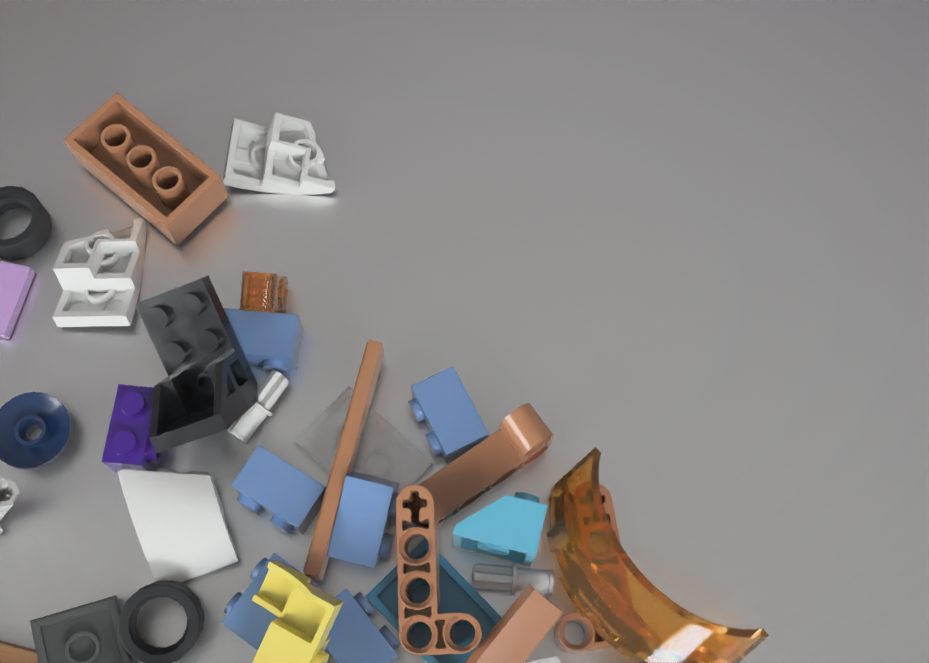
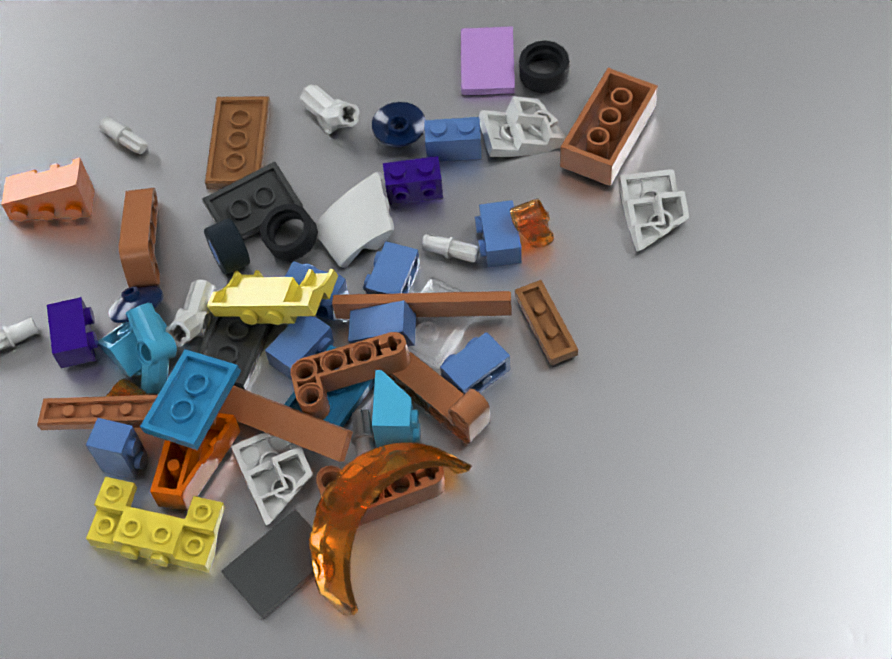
camera: 85 degrees right, 10 degrees down
black bracket [135,275,258,454] -> none
none -> medium blue brick [424,117,482,162]
none -> medium nougat plate [515,280,578,366]

